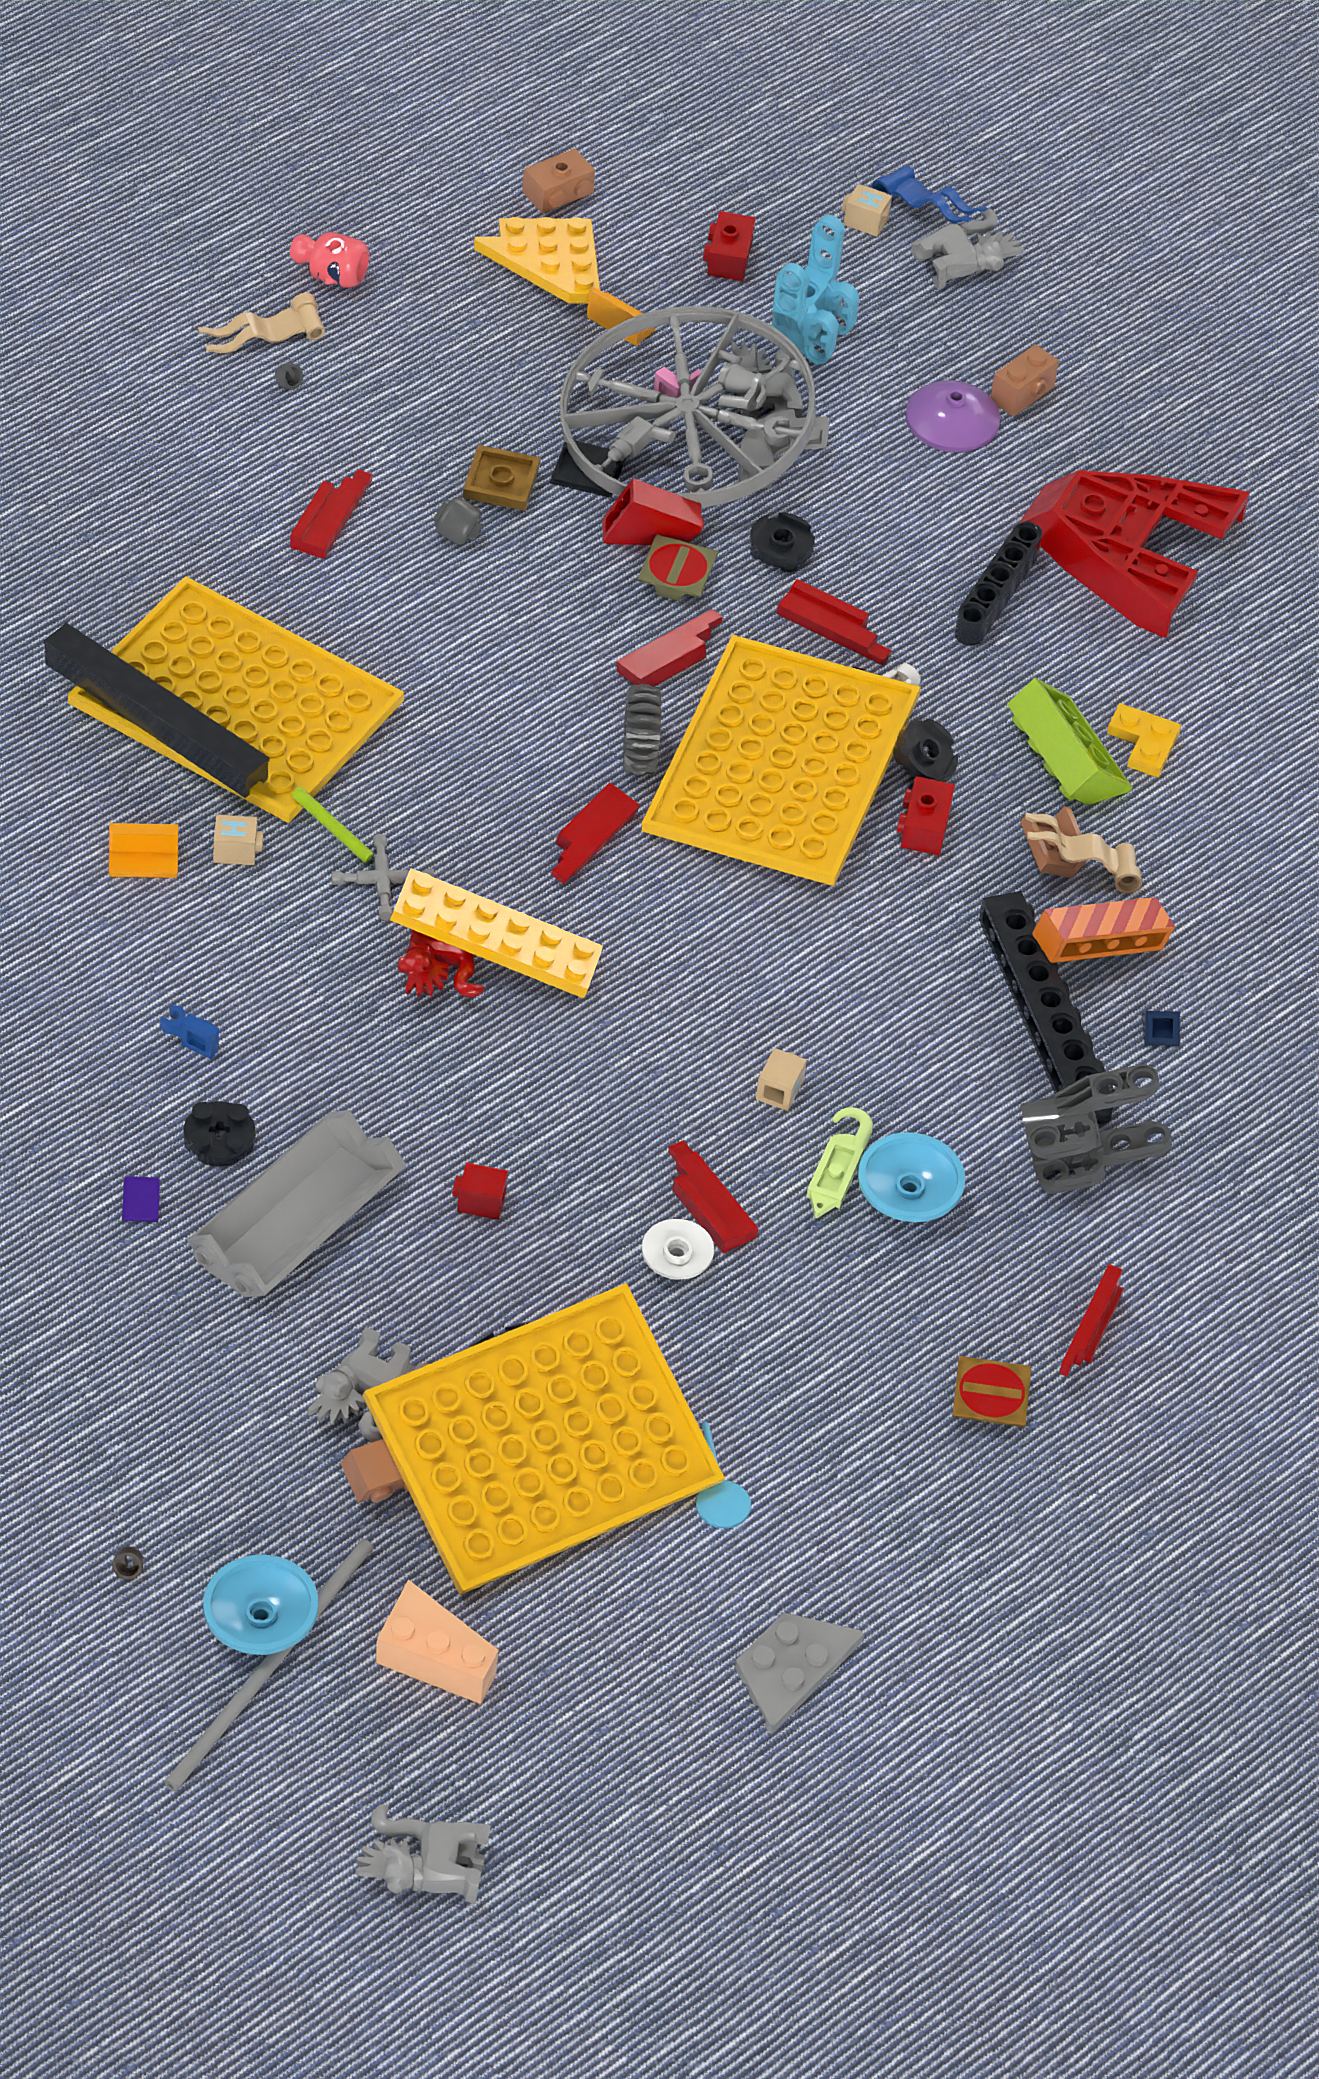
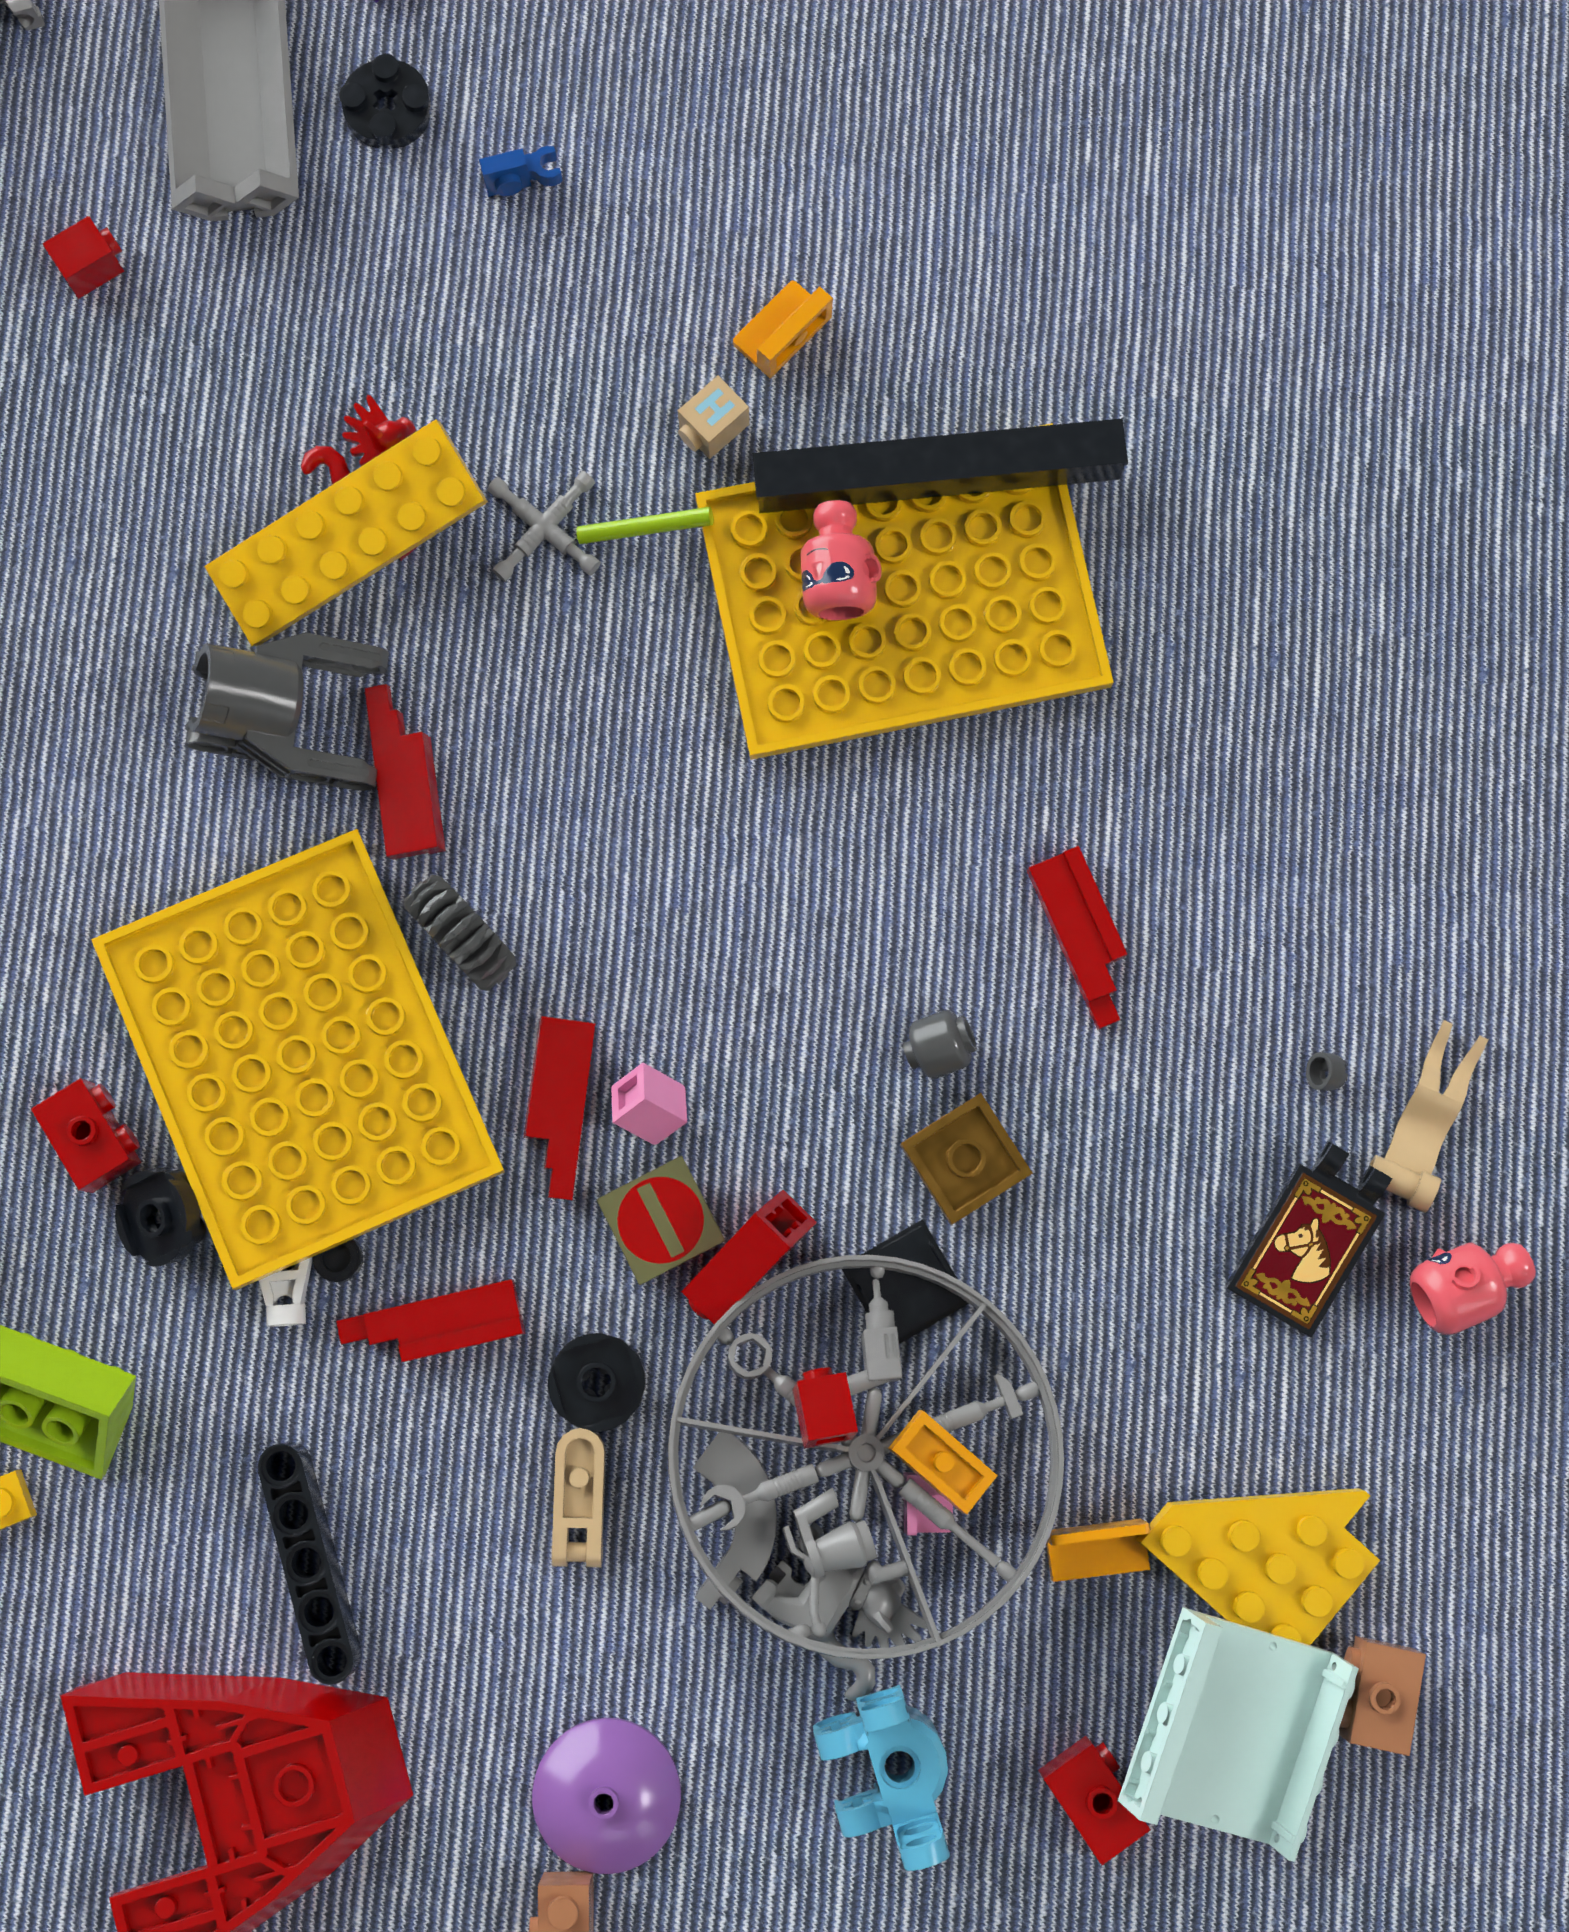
camera: 140 degrees right, 30 degrees up
none -> dark grey piece [185,632,389,791]
none -> tan plate [552,1428,606,1568]
none -> bright pink panel [611,1063,687,1145]
none -> red brick [792,1367,858,1449]
none -> coral piece [801,500,882,620]
none -> light orange plate [888,1410,998,1515]
none -> light aqua panel [1118,1607,1359,1862]
none -> tile [1225,1141,1393,1338]

